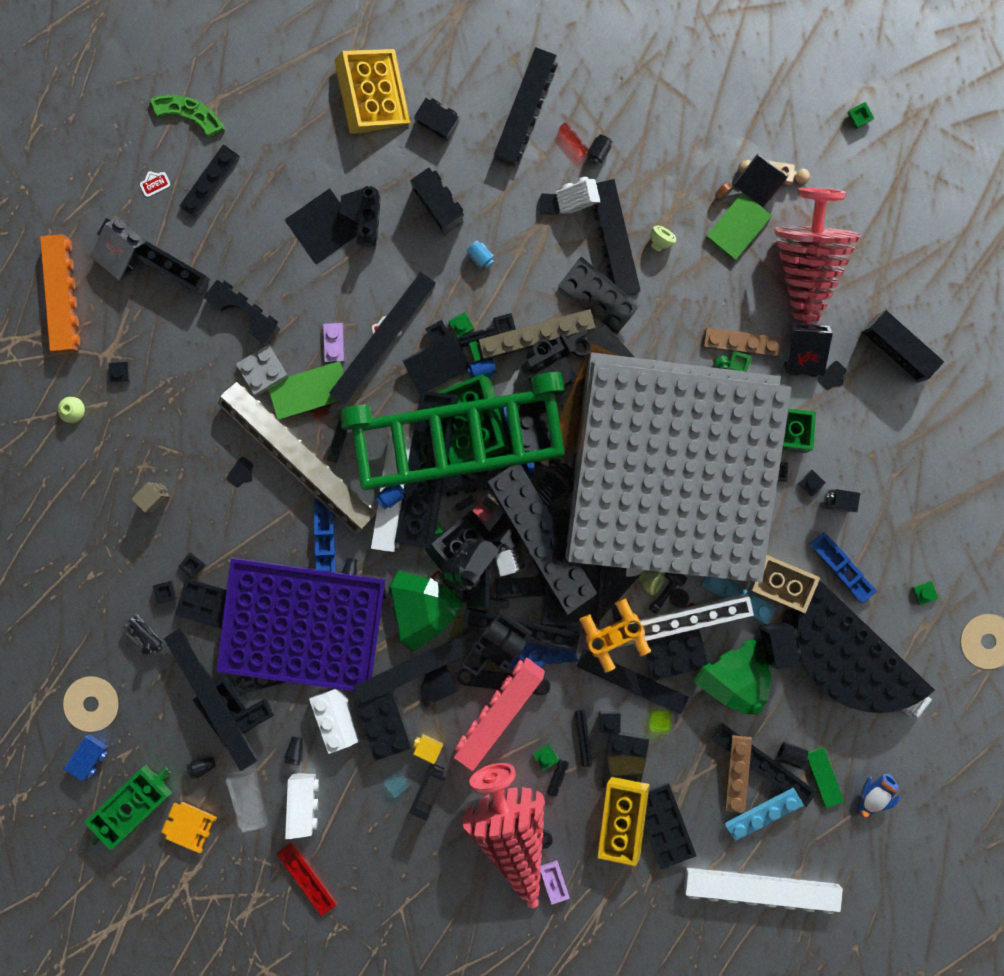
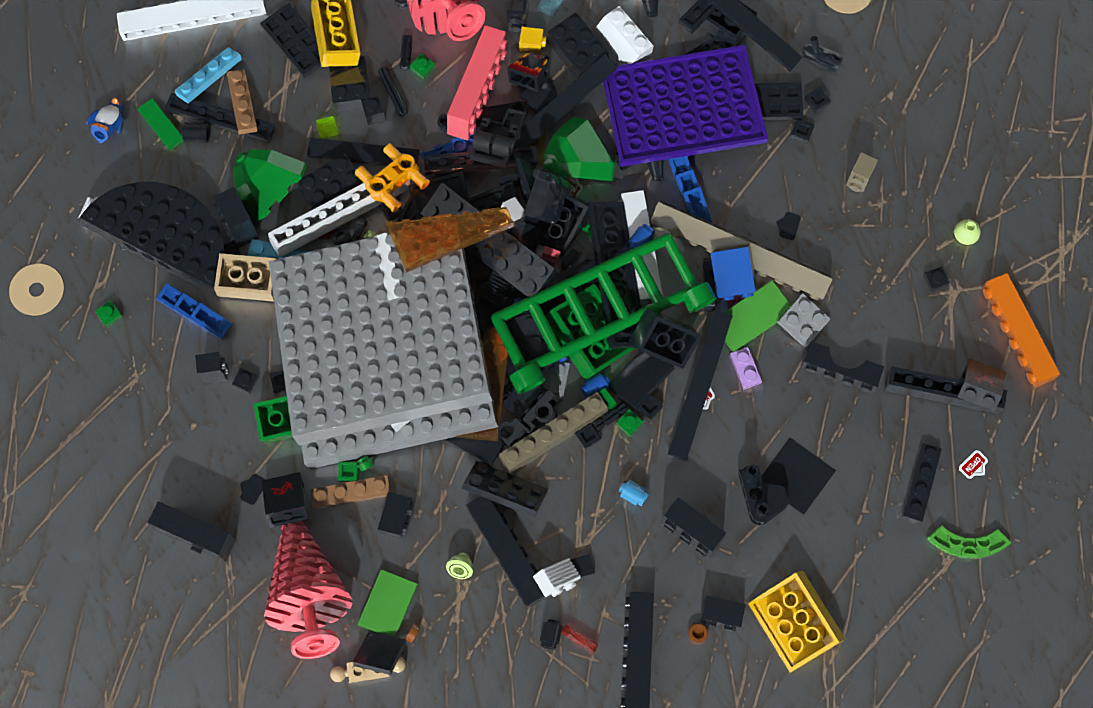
camera: 165 degrees right, 15 degrees down
none -> white sticker [372,233,400,300]
none -> black brick [377,492,415,539]
none -> clear orange wing [385,207,515,273]
none -> black torso [507,53,550,92]
none -> black brick [629,308,702,369]
none -> dark orange tile [688,623,708,644]
none -> blue brick [710,246,758,301]

